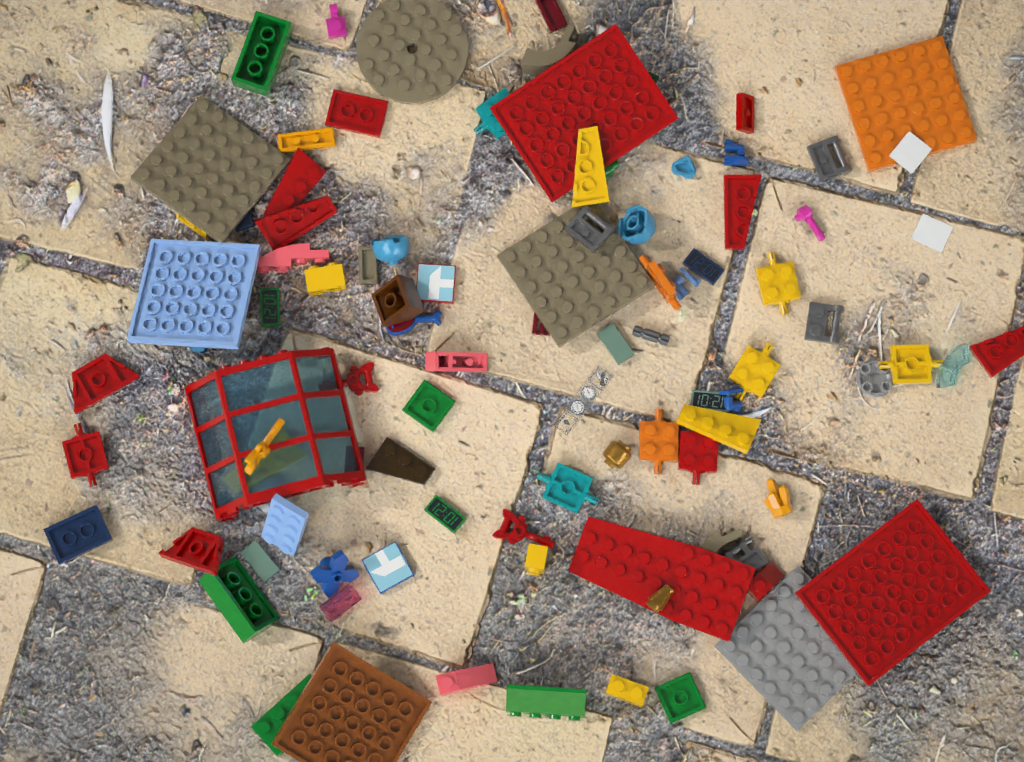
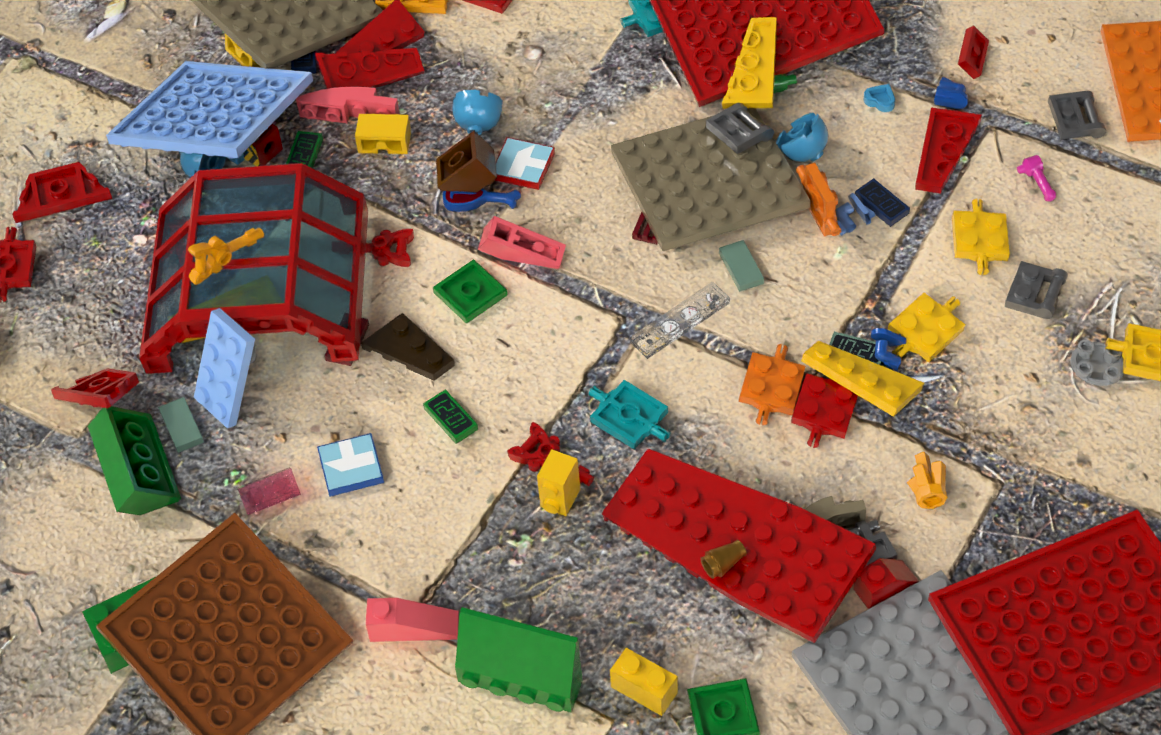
camera: 15 degrees right, 25 degrees down
blue plant [310,550,359,598] -> none
dark tan tile [358,246,378,285] -> none
pearl gold head [603,440,631,469] -> none
dark grey axle [632,325,670,346] -> none

